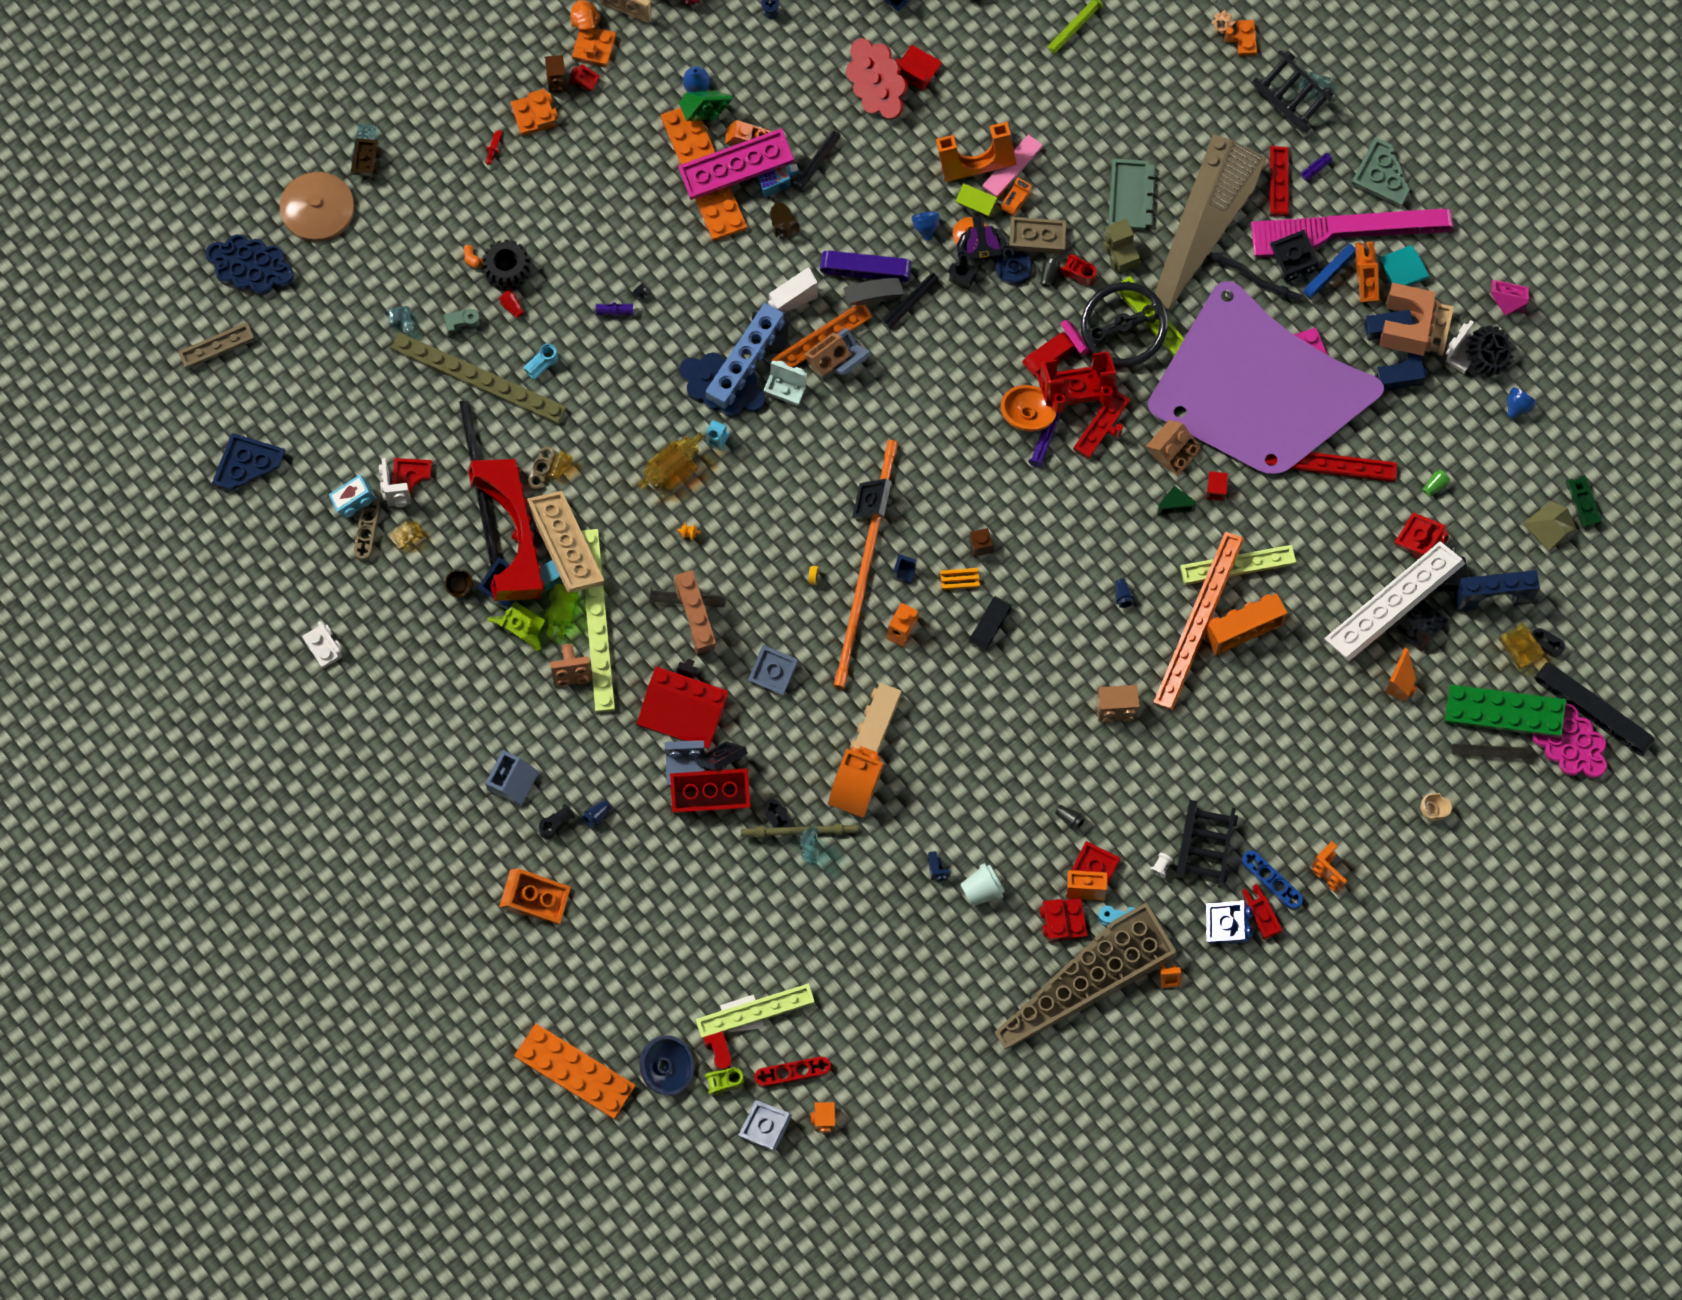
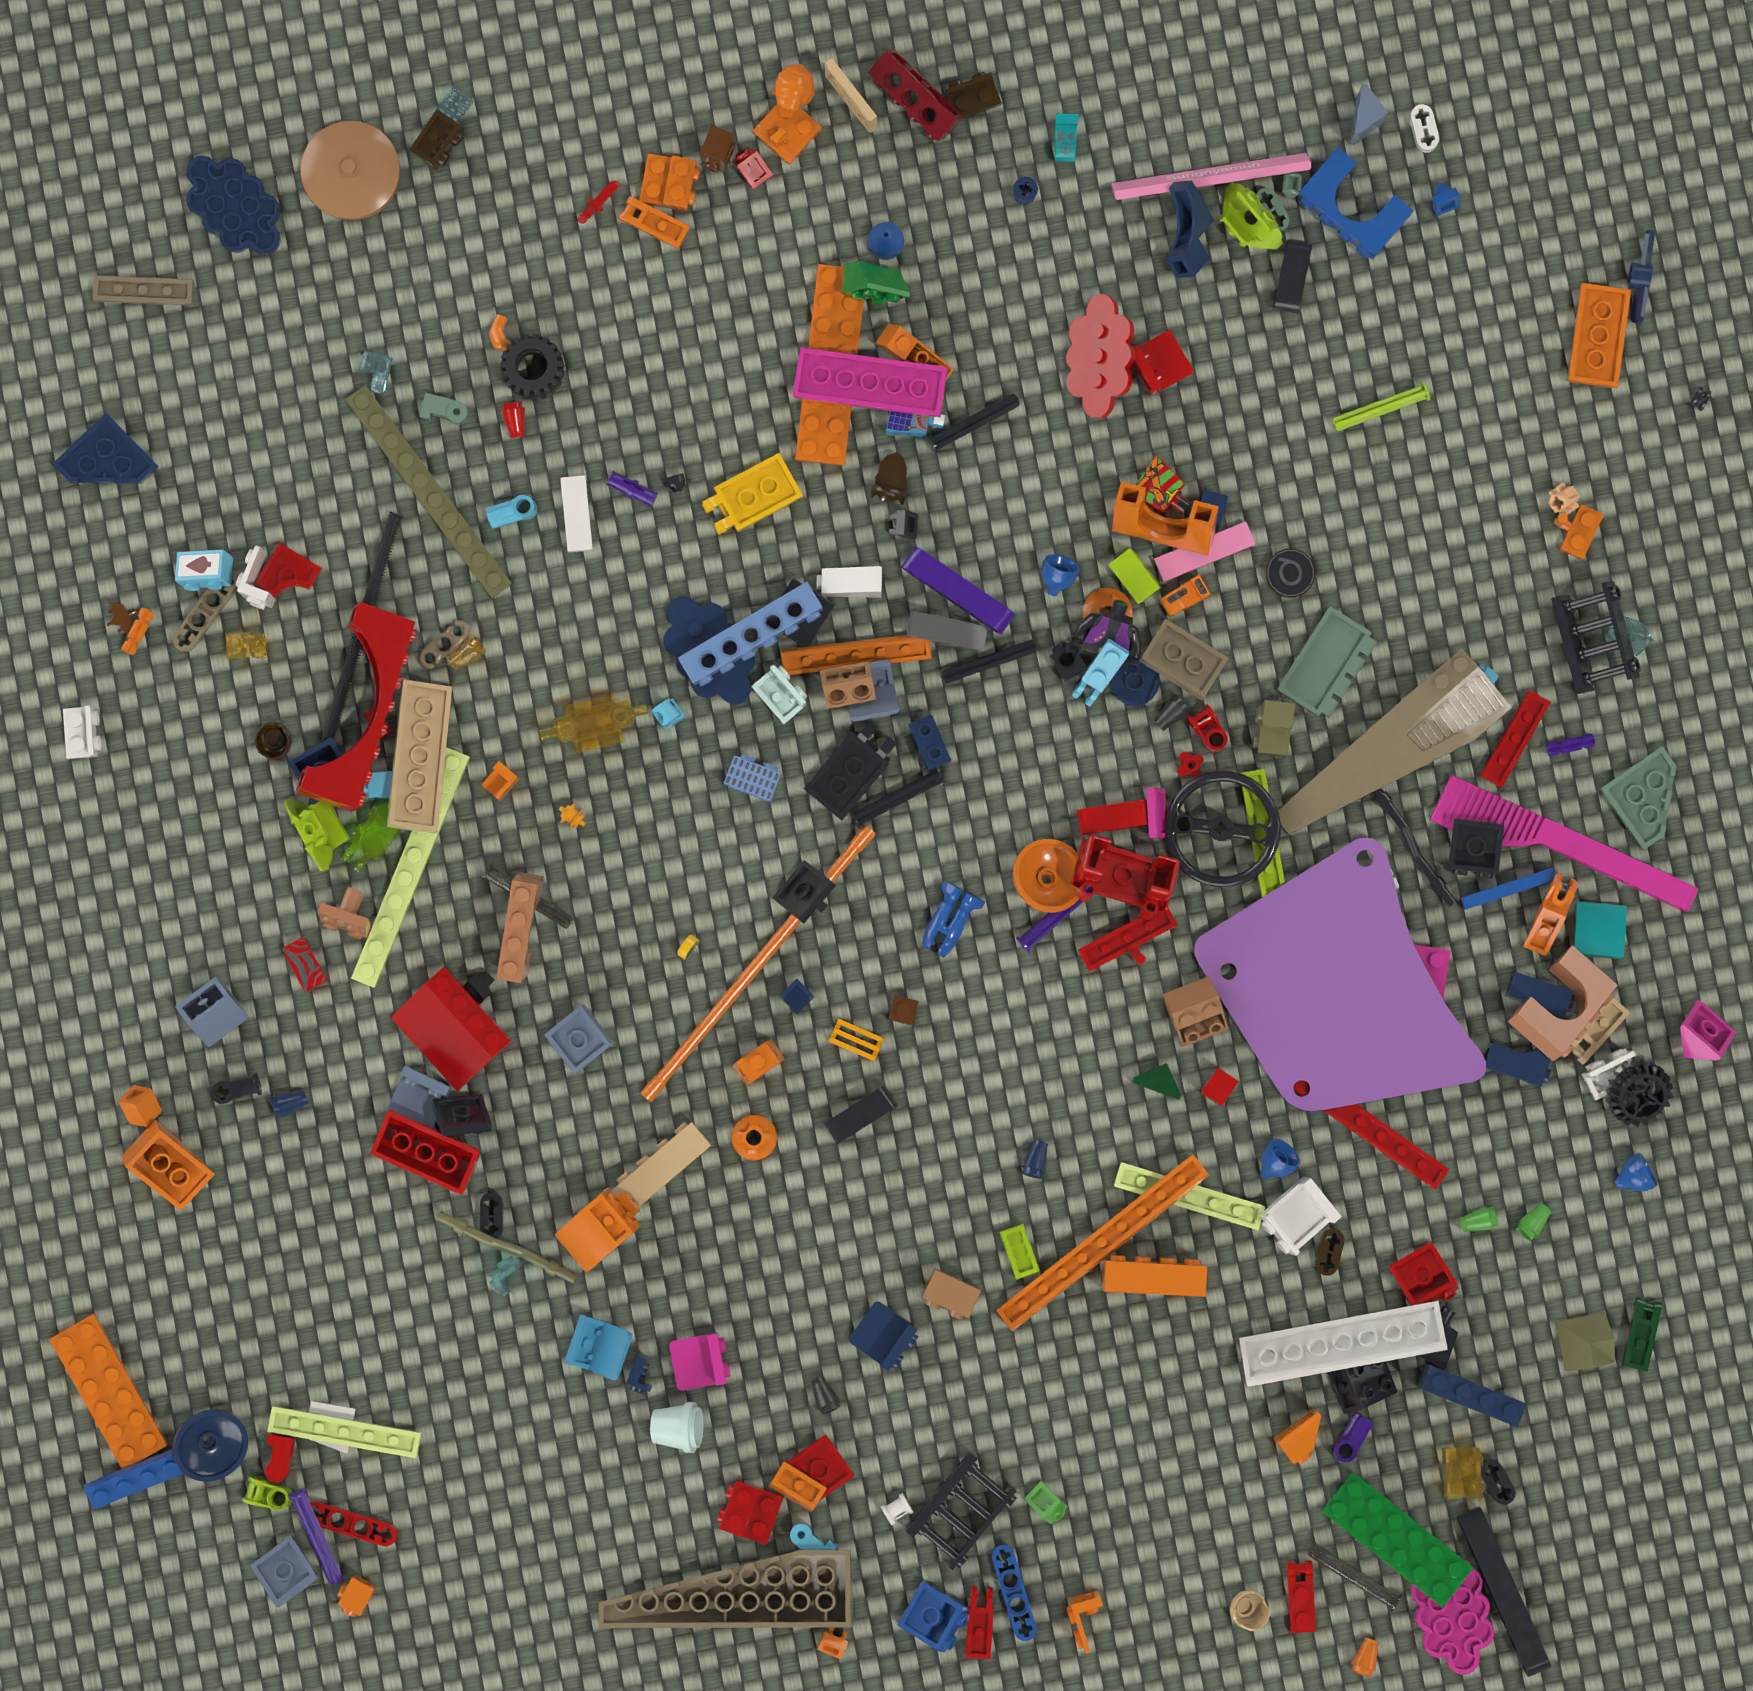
camera: 30 degrees right, 15 degrees up
none -> blue plate [84,1449,184,1509]
none -> reddish brown piece [106,599,137,640]
none -> orange panel [118,1085,162,1127]
none -> orange axle [121,608,154,655]
none -> tile [282,937,328,993]
none -> dark purple axle [288,1488,343,1585]
none -> orange panel [482,761,519,801]
none -> white tile [561,475,593,553]
none -> dark azure bracket [564,1314,632,1380]
none -> orange plate [618,196,690,250]
none -> dark pink bracket [669,1332,731,1391]
none -> yellow tile [702,453,803,535]
none -> medium blue brick [724,753,782,803]
none -> orange piece [731,1115,777,1160]
none -> black tile [804,721,897,821]
none -> black axle [849,769,944,829]
none -> dark blue bracket [849,1301,919,1372]
none -> black tile [889,510,918,539]
none -> dark blue brick [909,714,951,772]
none -> blue piece [922,880,985,958]
none -> lime plate [1000,1224,1040,1280]
none -> bright green bracket [1024,1481,1068,1524]
none -> medium azure hinge [1072,638,1129,706]
none -> torso [1135,456,1191,515]
none -> red plate [1177,752,1204,778]
none -> white panel [1259,1176,1342,1256]
none -> blue helmet [1260,1139,1300,1179]
none -> black tile [1265,549,1315,598]
none -> red plate [1286,1560,1316,1633]
none -> dark brown beam [1315,1228,1345,1276]
none -> dark purple piece [1332,1413,1373,1463]
none -> orange cone [1351,1638,1379,1677]
none -> bright green cone [1516,1203,1551,1241]

